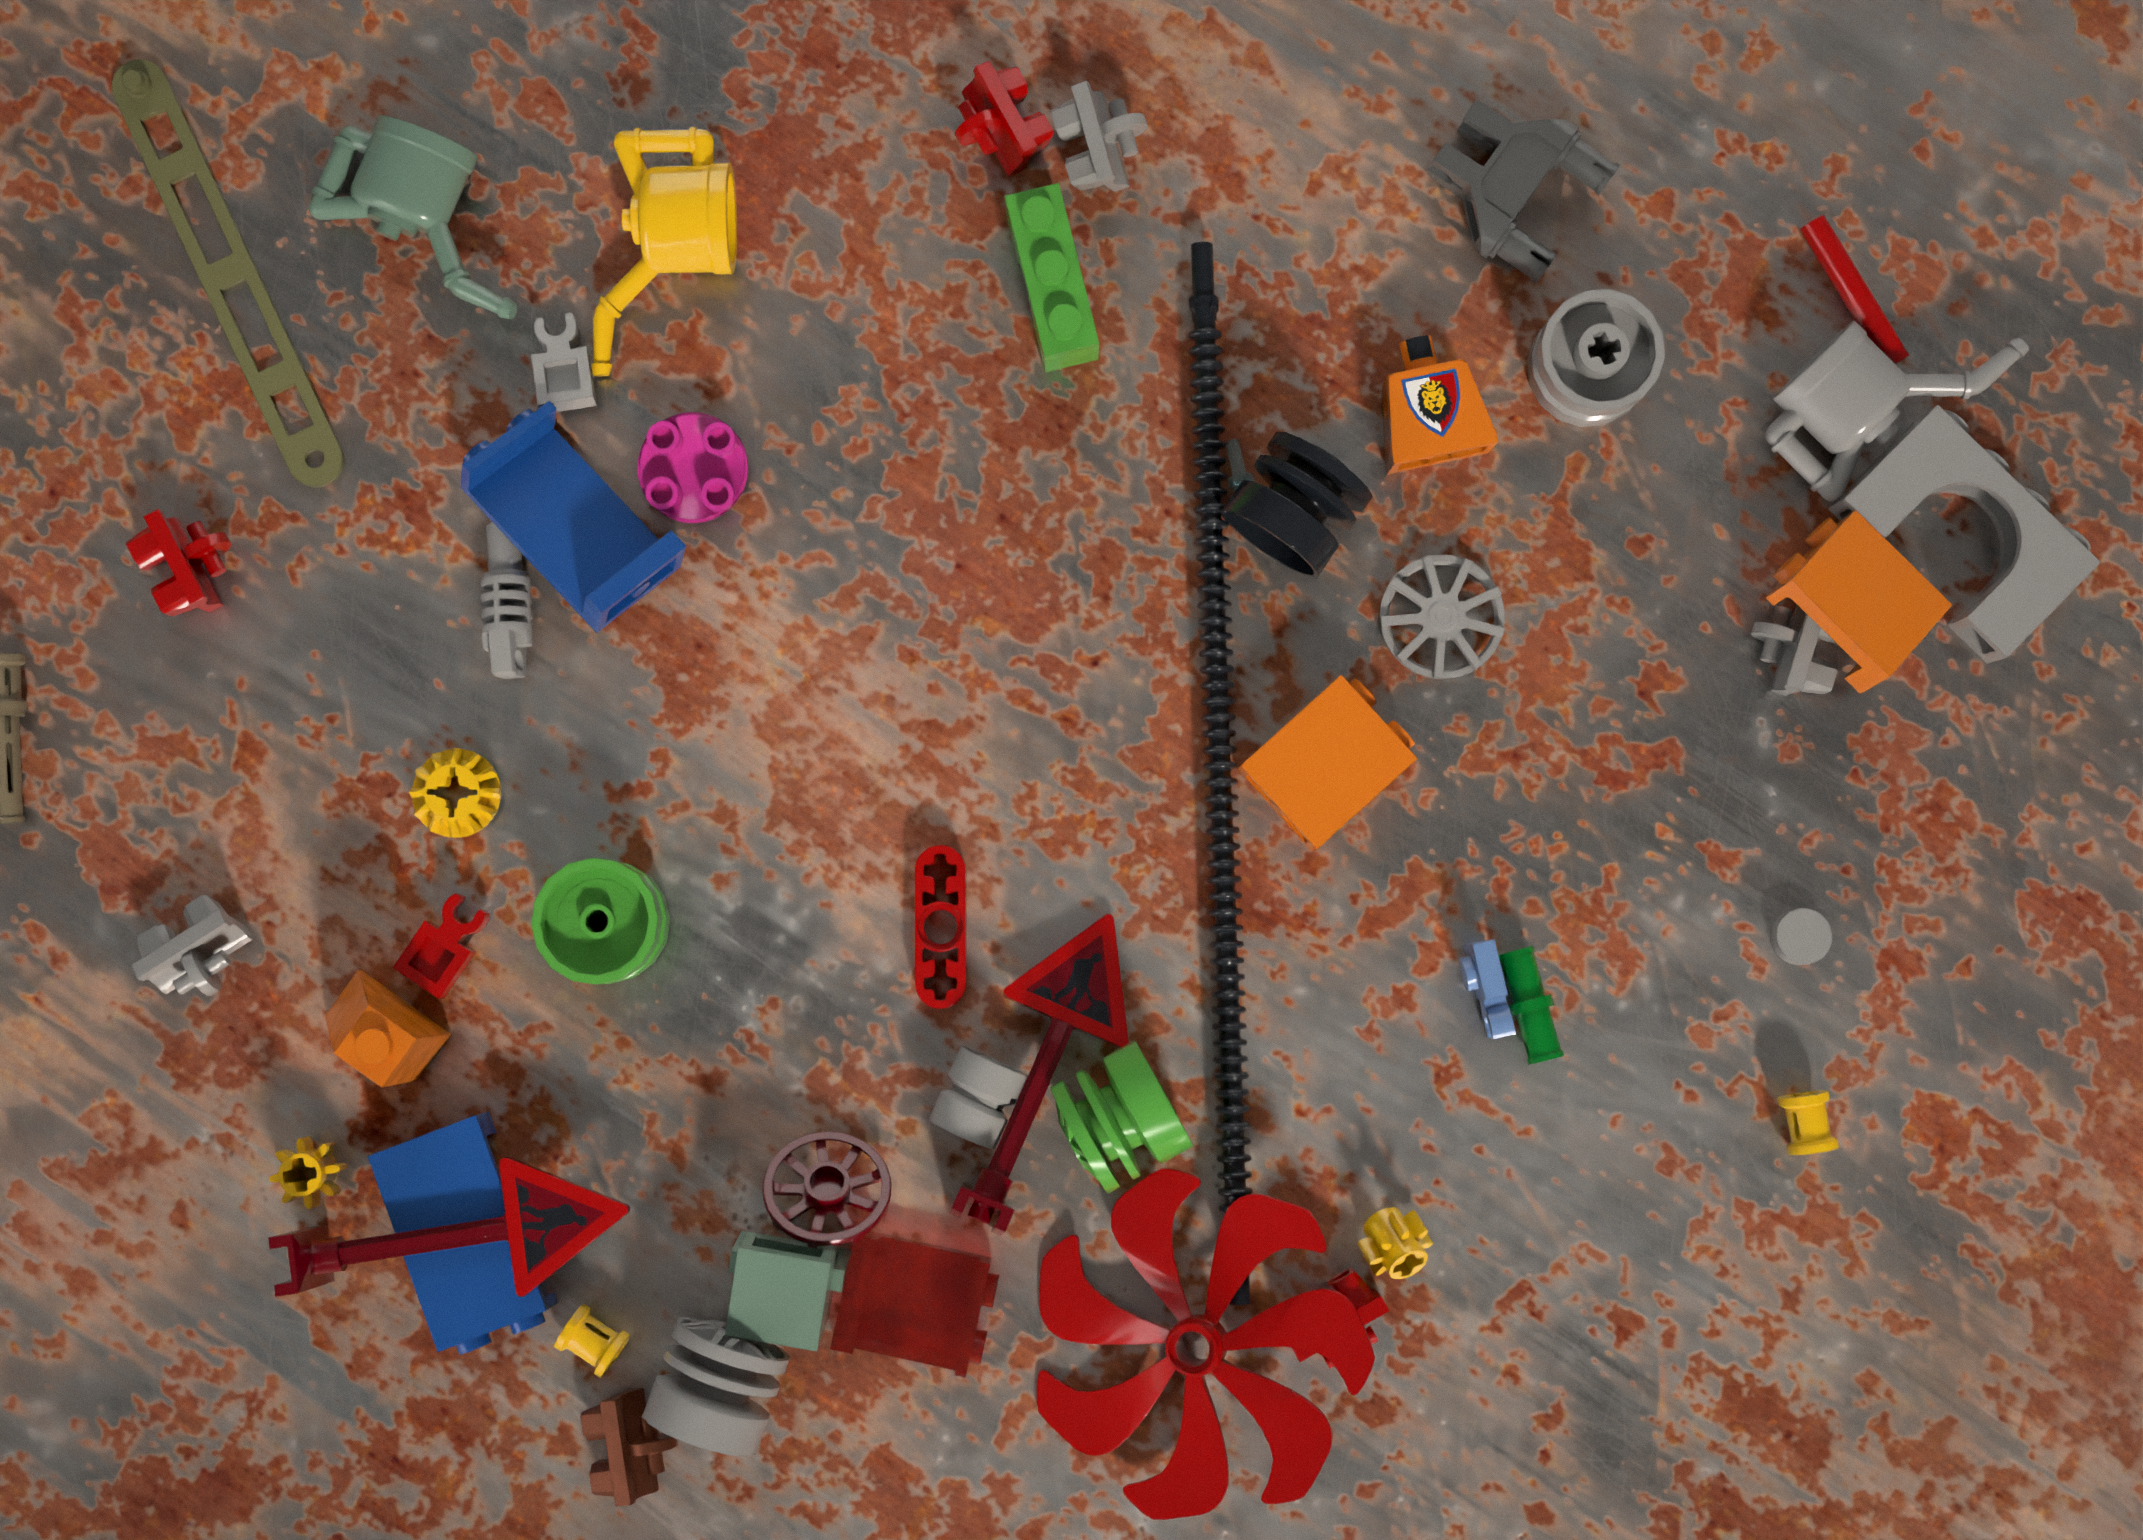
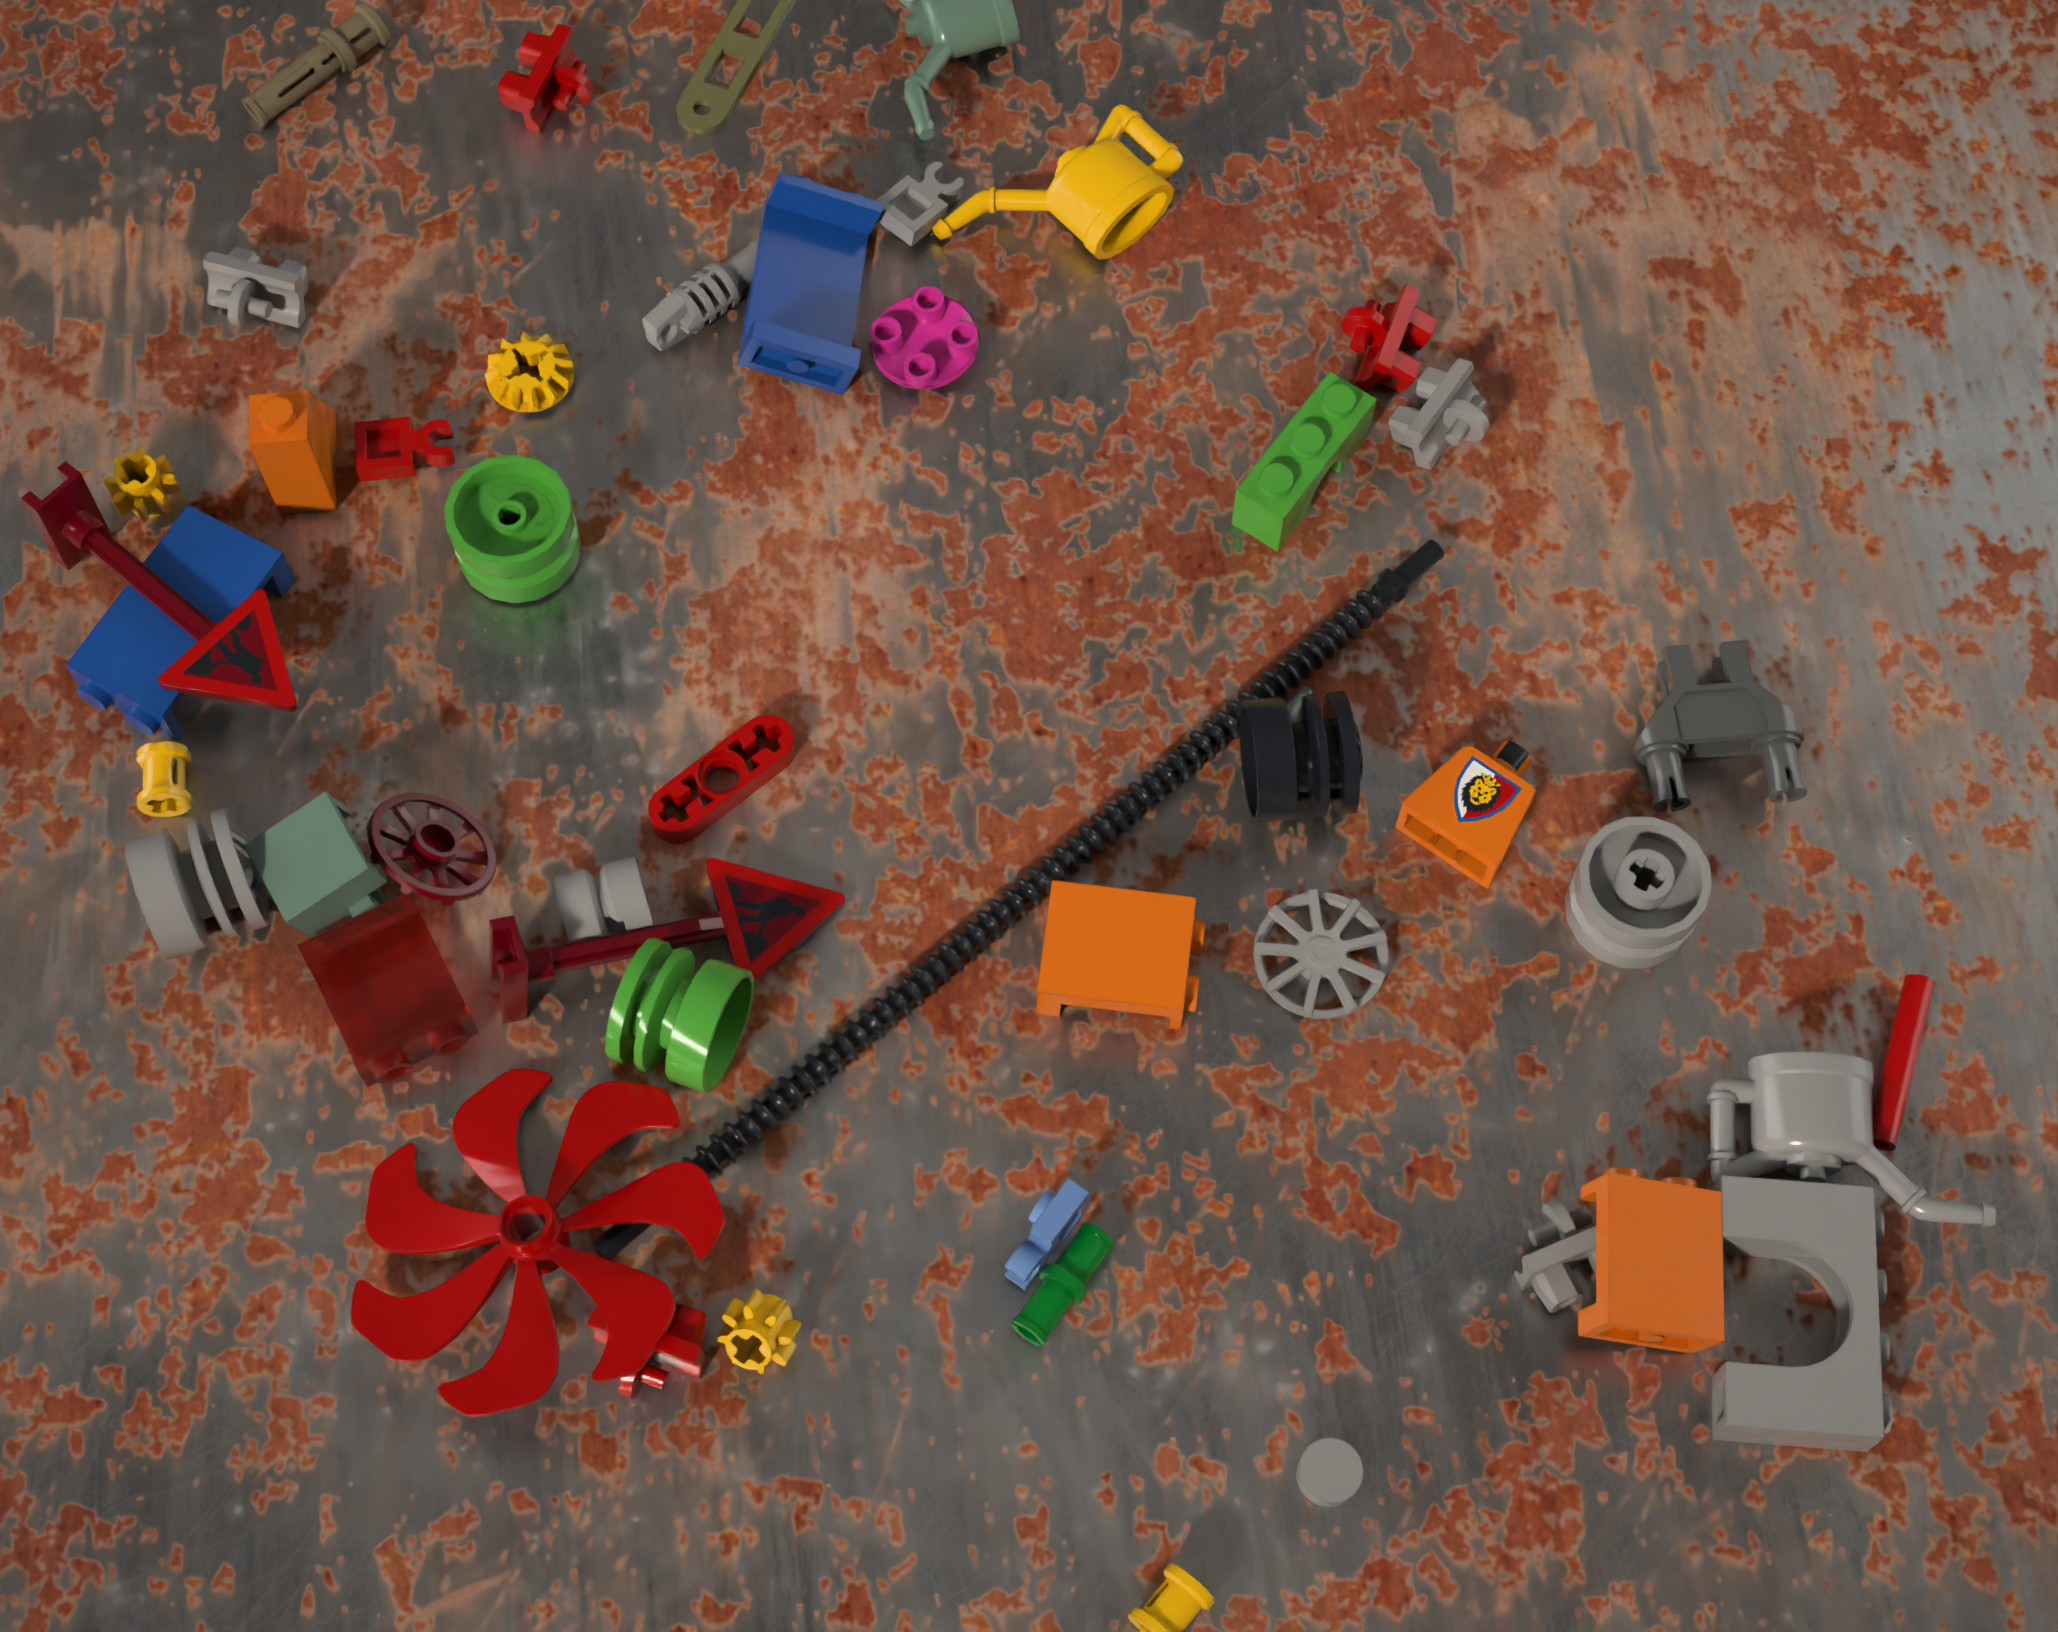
camera: 50 degrees right, 20 degrees down
copper hips [580,1388,678,1507] -> none

